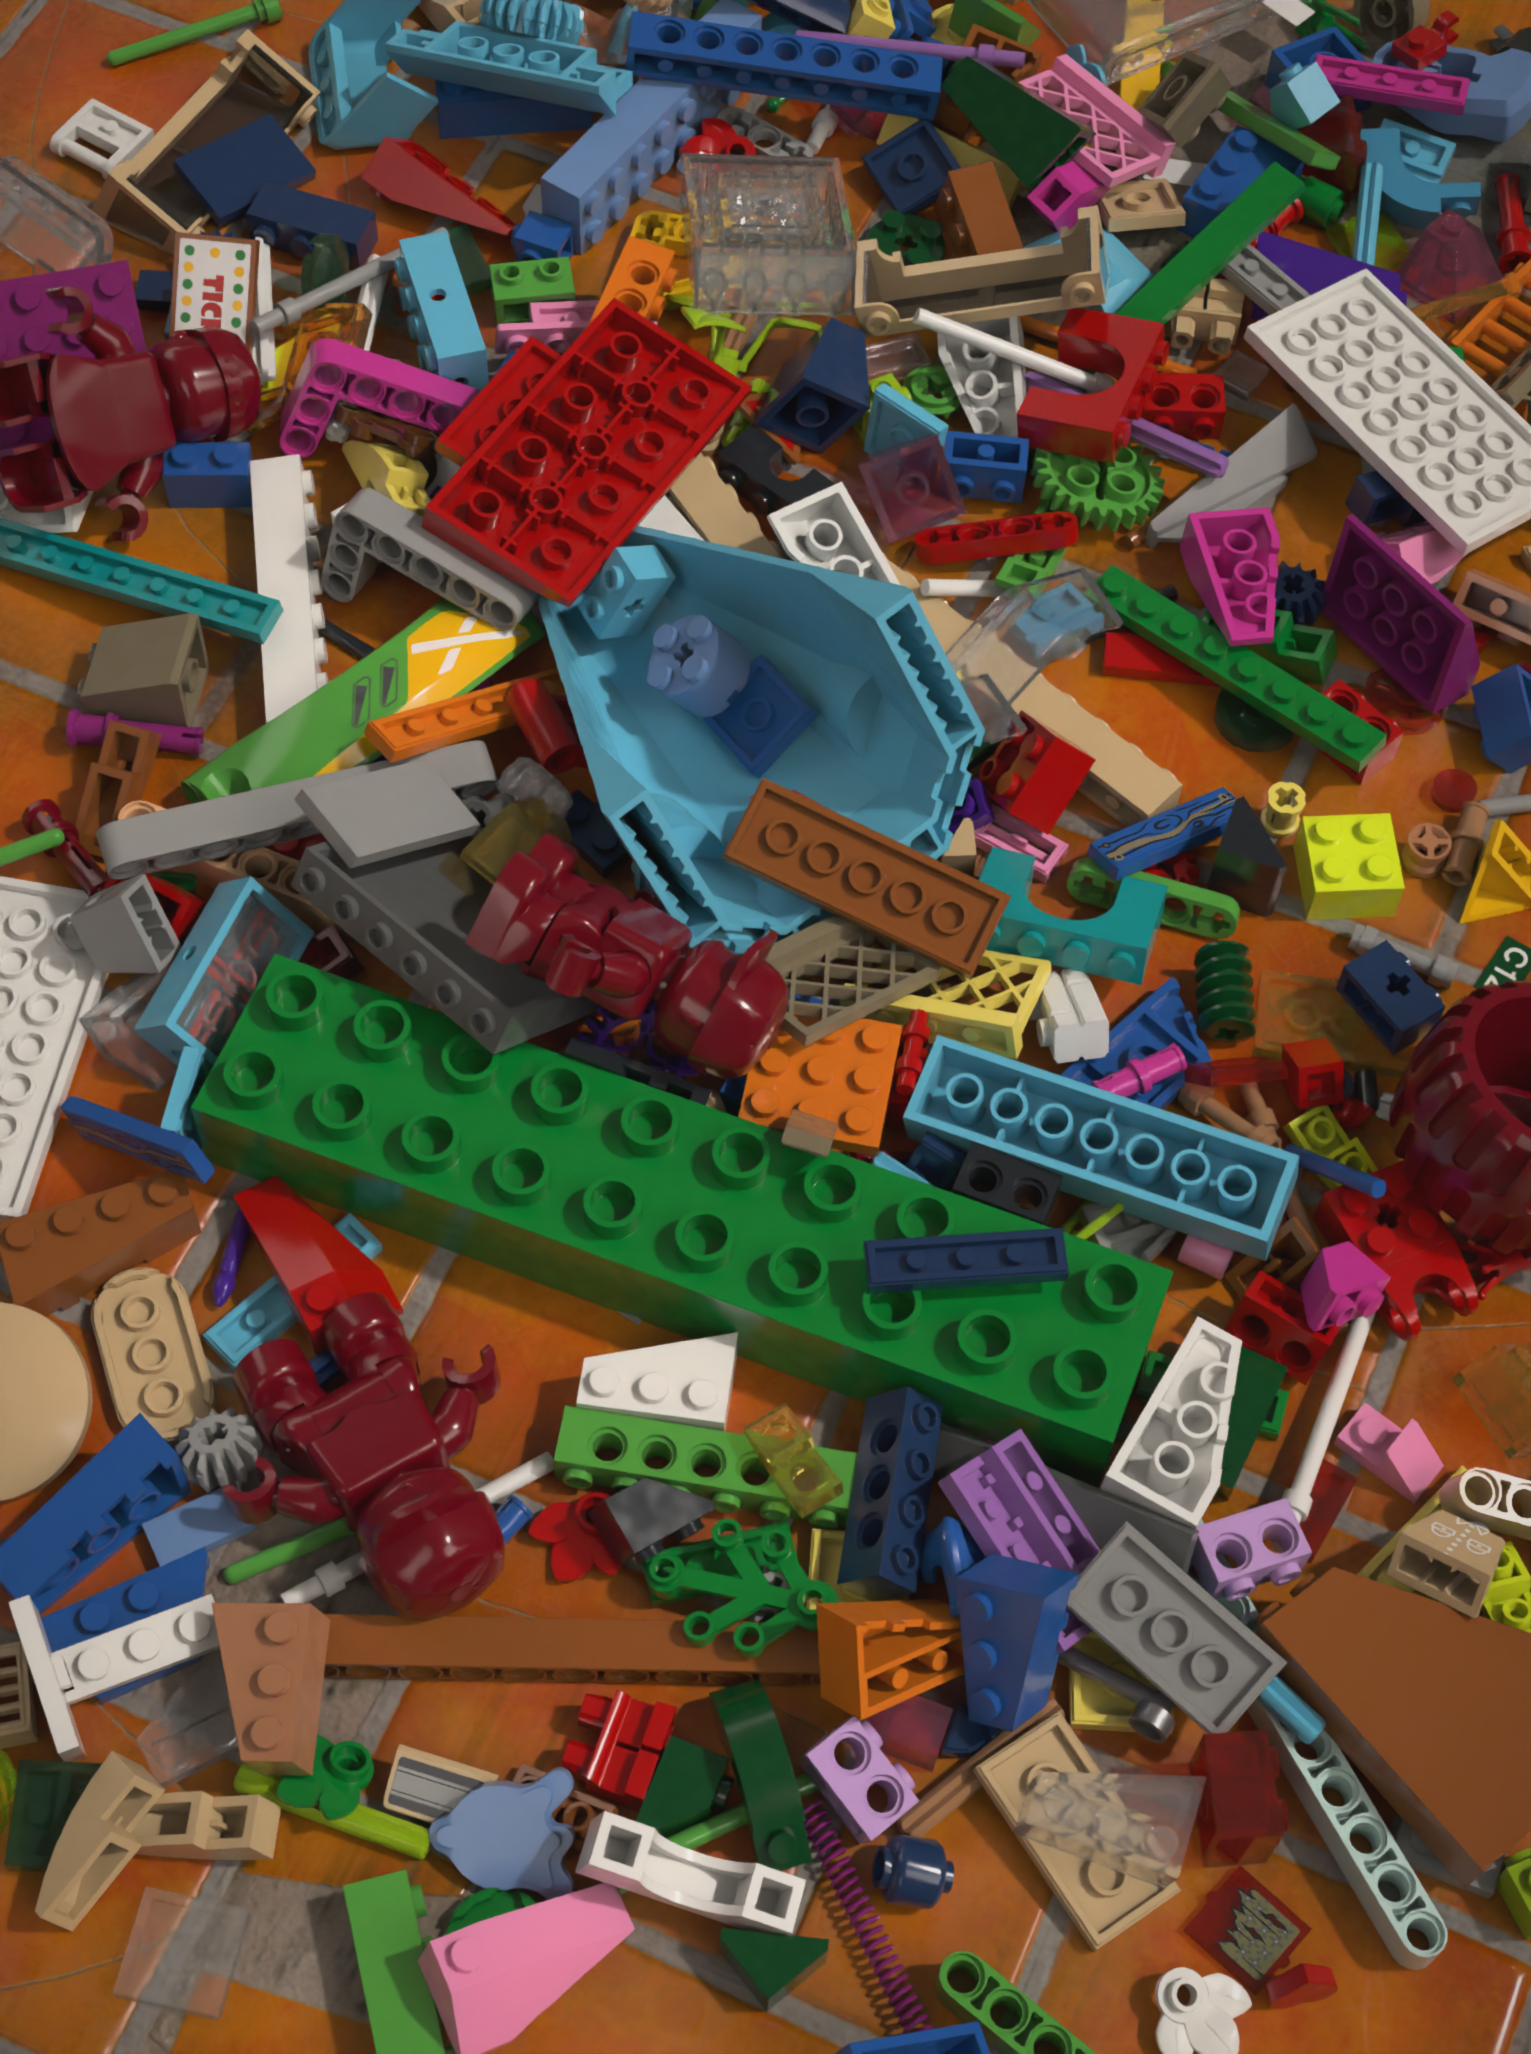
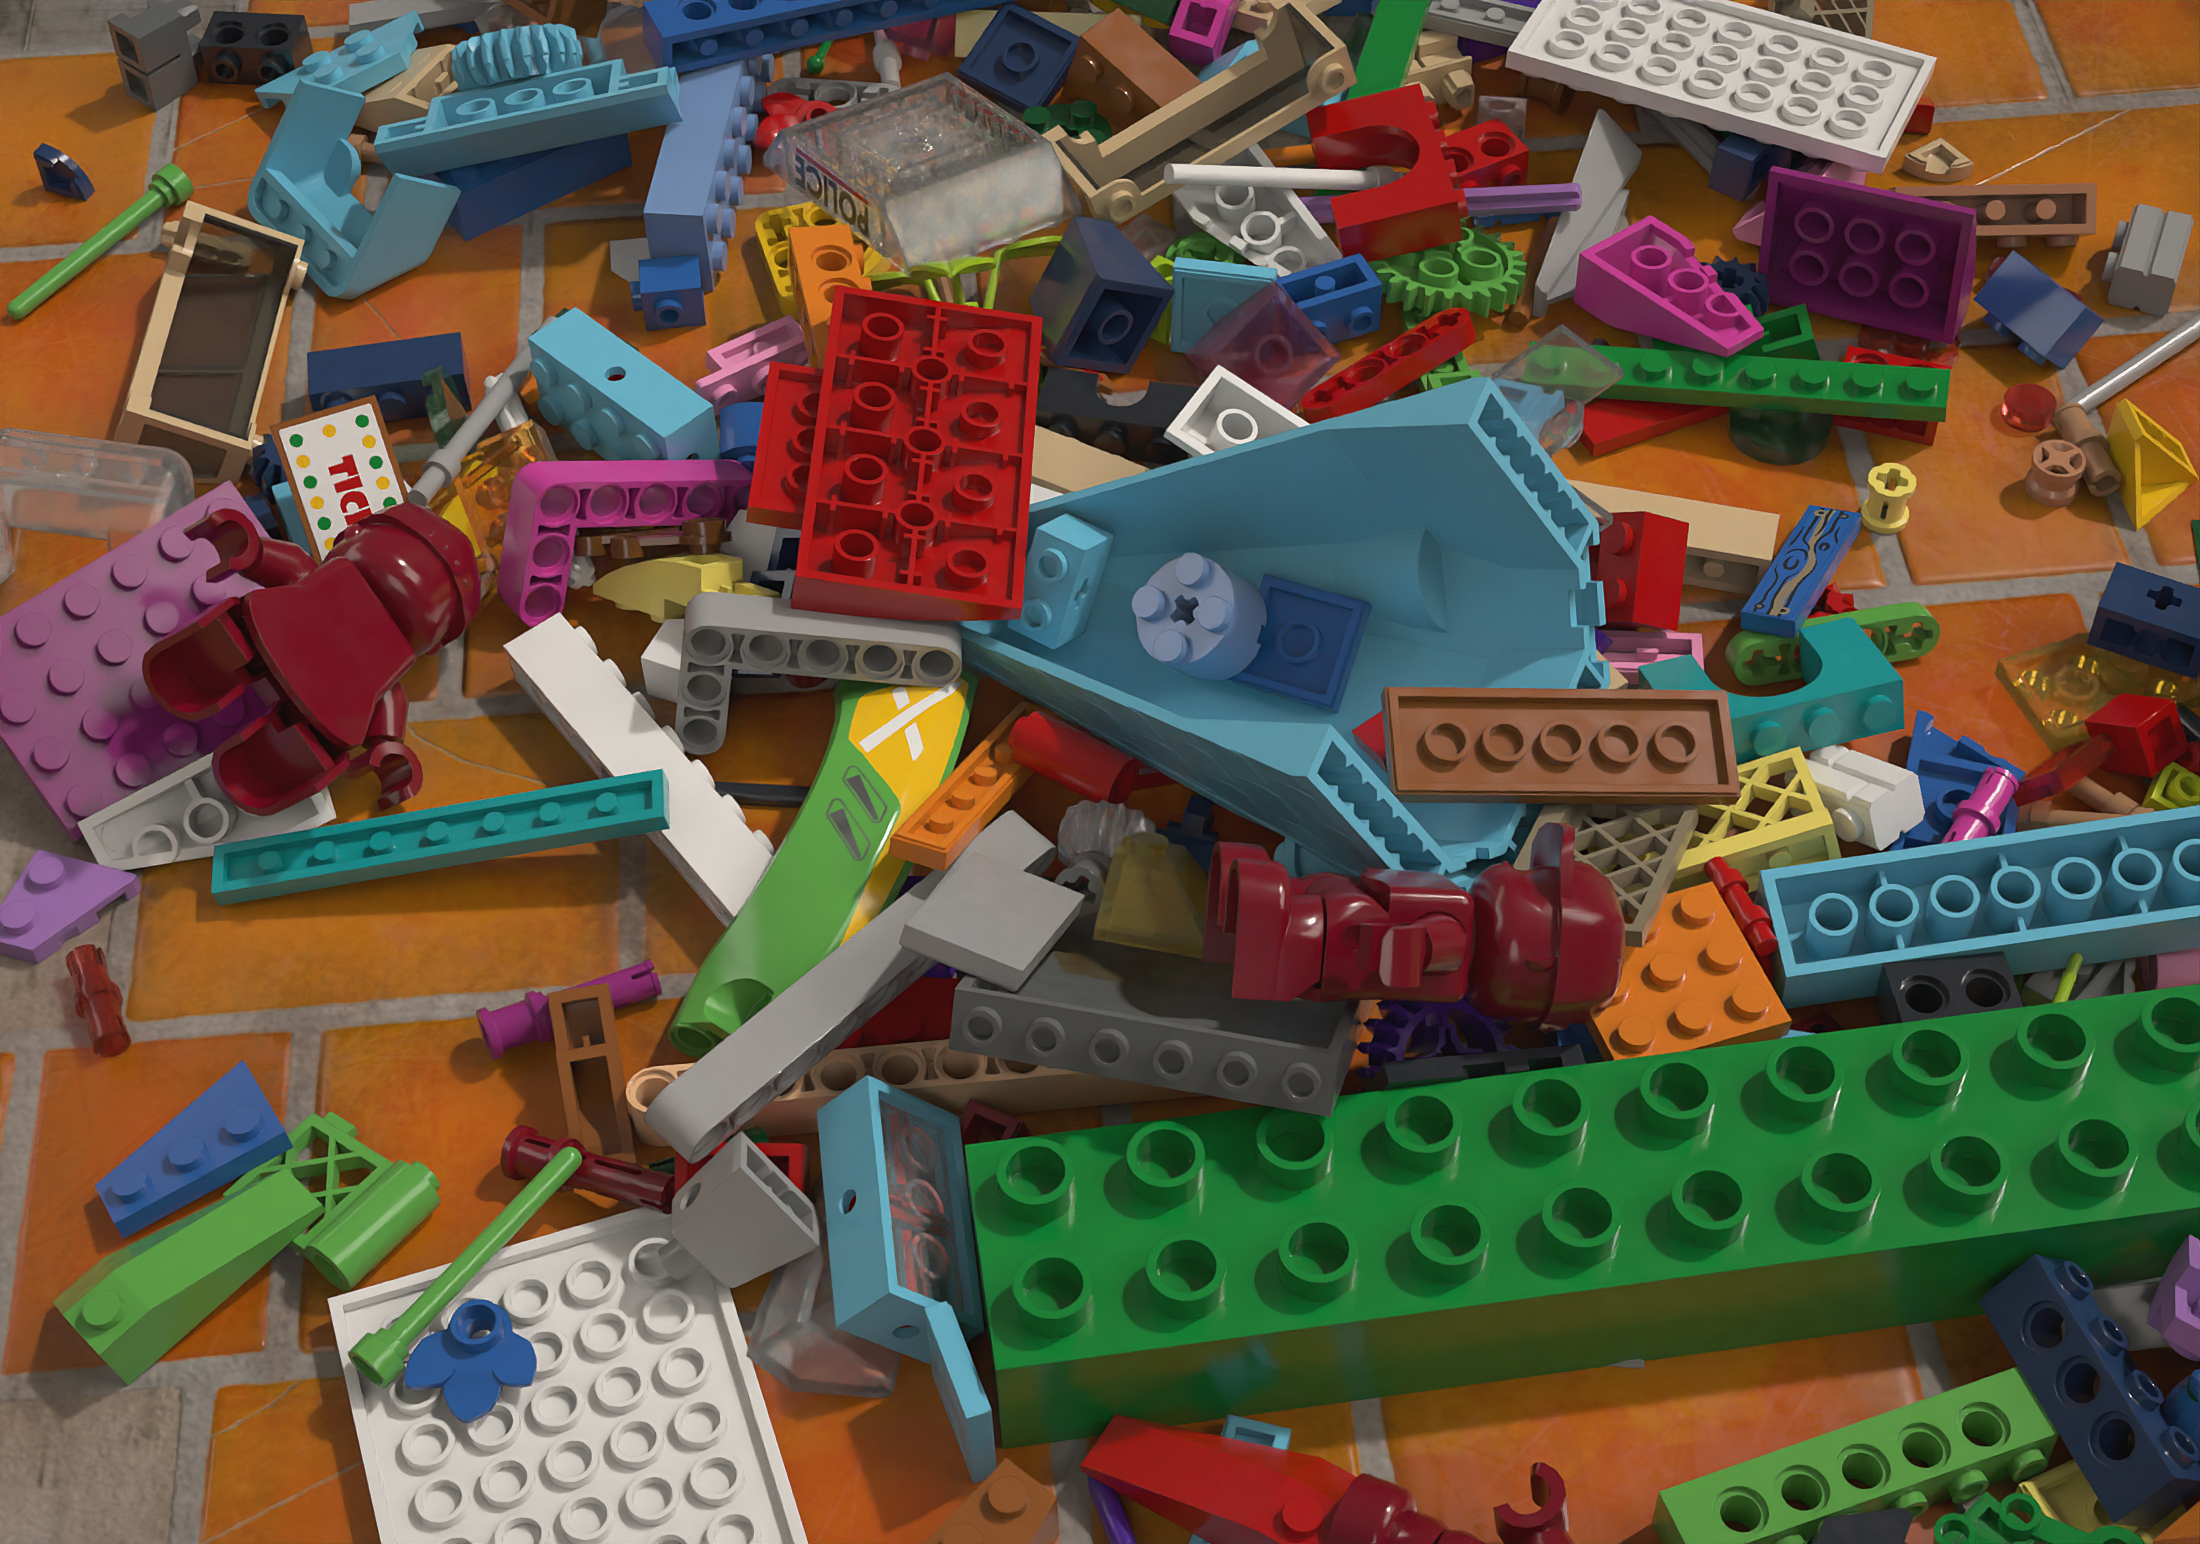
camera: 25 degrees left, 10 degrees down
white plate [49,98,154,180] -> none
blue tile [59,1096,215,1184] -> none
dark tan slope [77,613,210,727] -> none
blue brick [163,441,253,508] -> none
dark blue tile [173,114,316,226] -> none
red wedge [361,137,517,236] -> none
bright green brick [489,256,575,326] -> none
white wedge [576,1332,738,1431] -> none
clear yellow slope [743,1403,844,1518] -> none
dark tan tile [781,1109,838,1158] -> none
dark blue tile [863,1228,1069,1294] -> none
dark blue tile [904,1131,966,1190] -> none
dark green piece [1194,940,1256,1043] -> none
black slope [1207,796,1287,917] -> none
neon yellow brick [1293,813,1405,920] -> none
light grey bar [1348,923,1460,989] -> none

